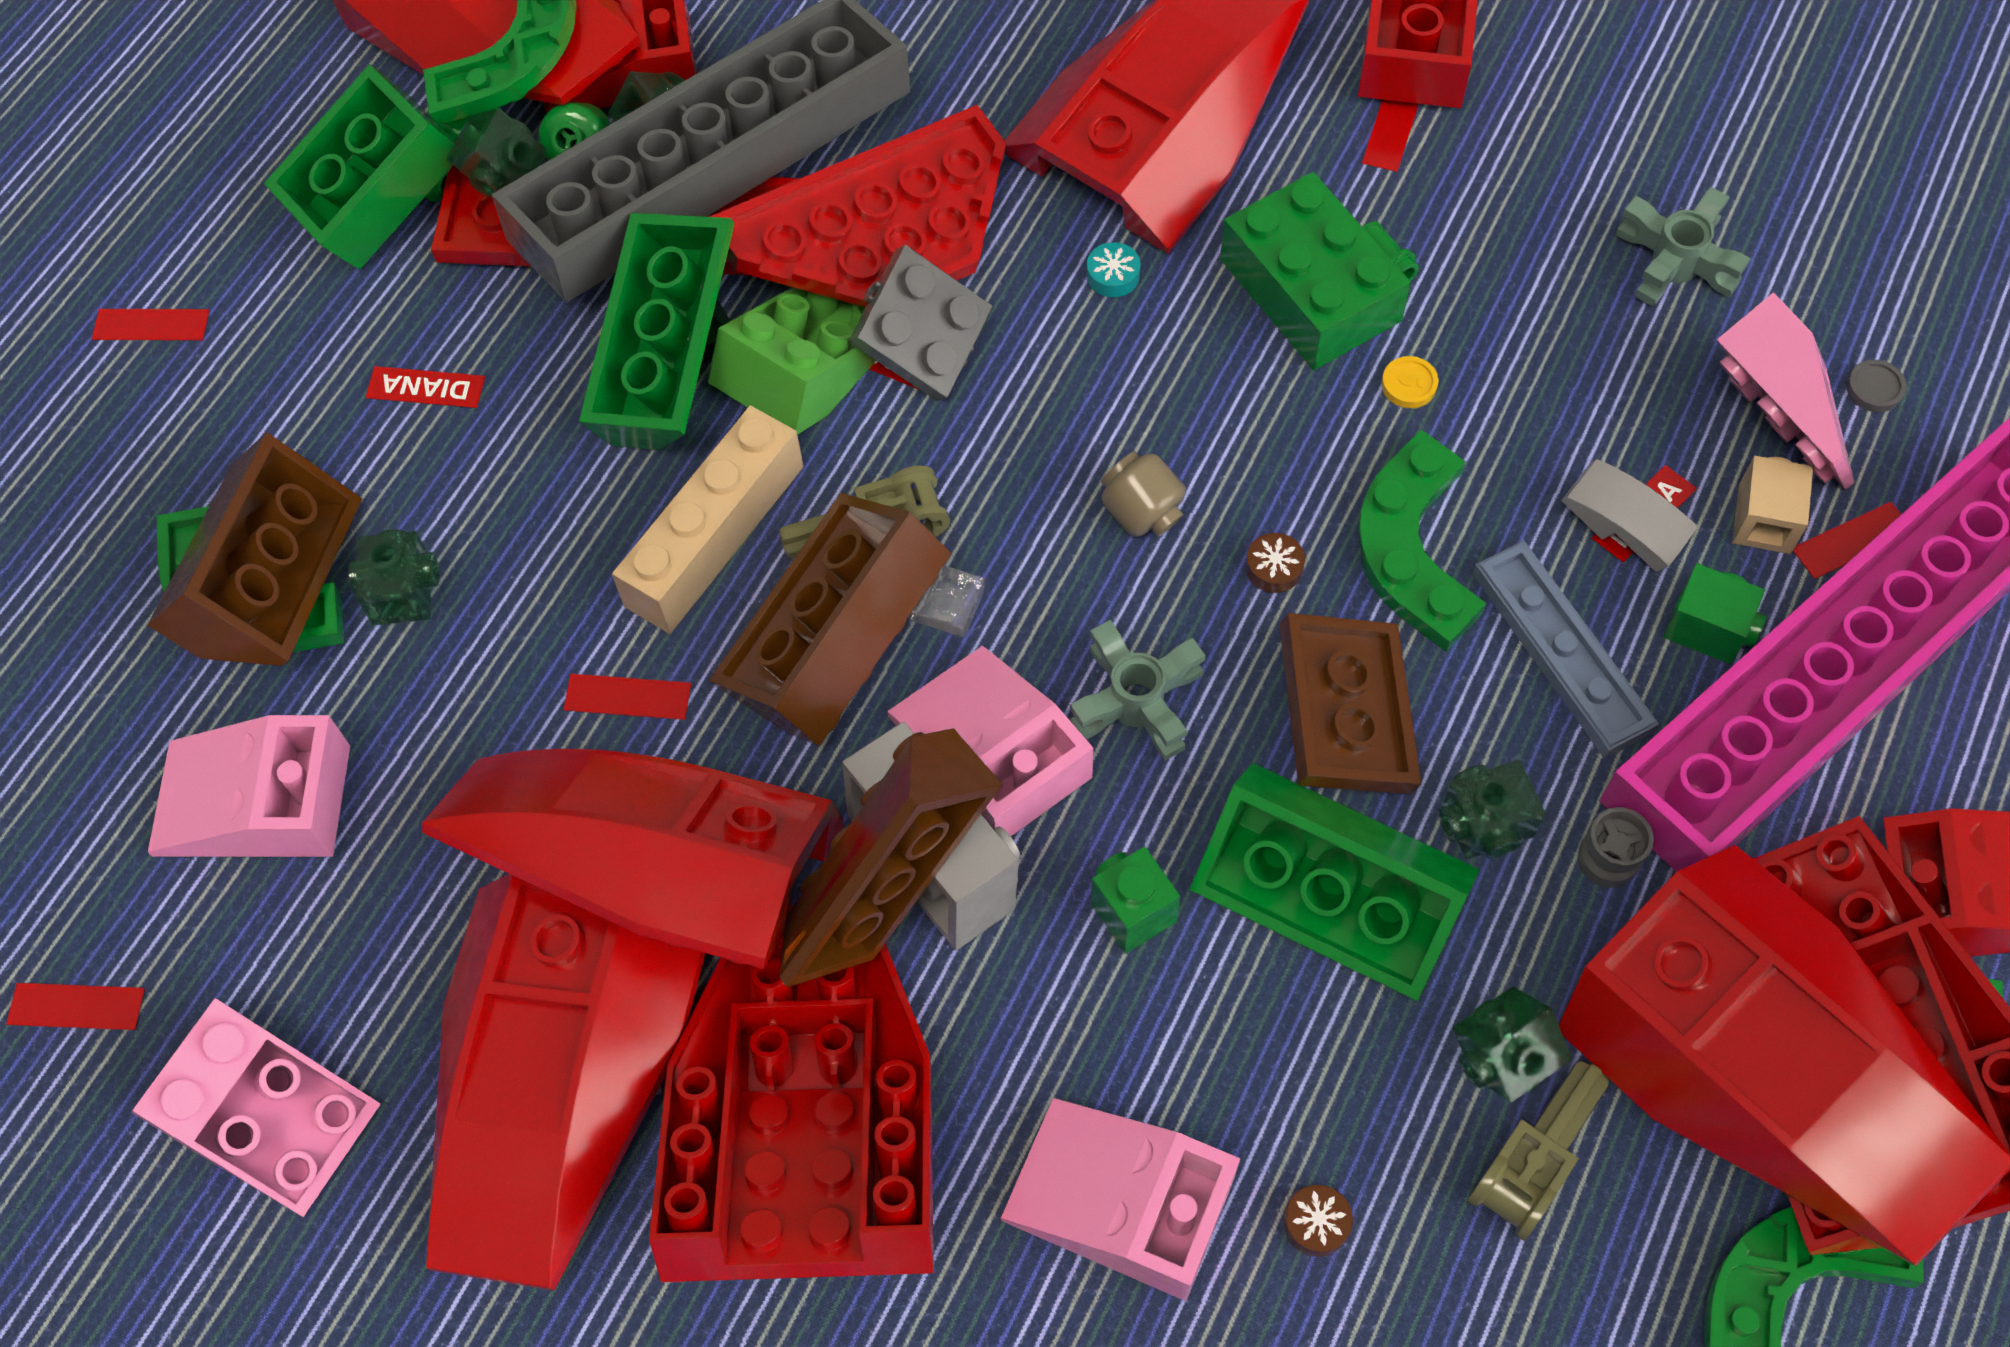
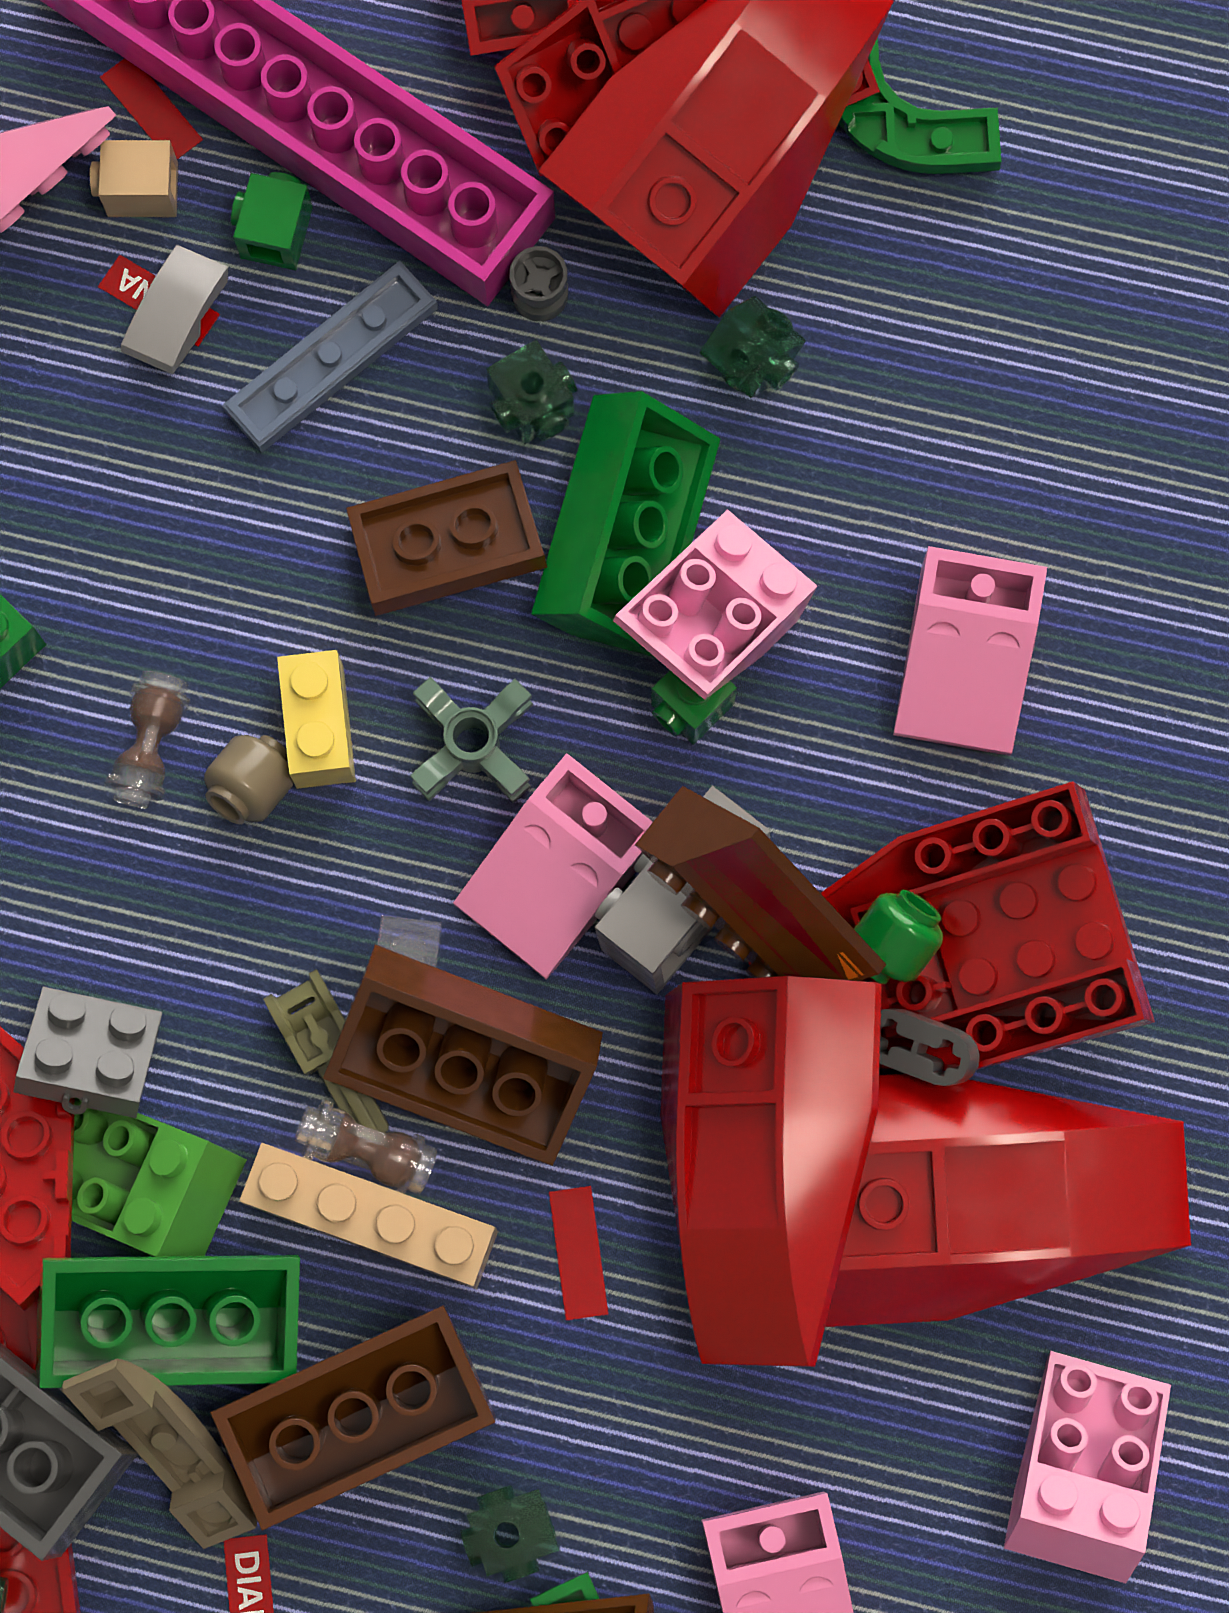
camera: 105 degrees left, 15 degrees up
reddish brown tile [1245,533,1305,593] -> none
reddish brown tile [1284,1185,1353,1257] -> none
green plate [1358,429,1486,652] -> none
yellow piece [1381,356,1439,408] -> none
olive connector [1467,1061,1609,1241] -> none
none -> dark tan slope [62,1358,257,1549]
none -> clear piece [105,671,190,809]
none -> reddish brown slope [211,1305,496,1531]
none -> light yellow brick [277,650,356,789]
none -> clear piece [294,1099,437,1194]
none -> bright pink slope [613,509,817,700]
none -> green head [854,890,943,984]
none -> dark grey beam [879,1008,980,1086]

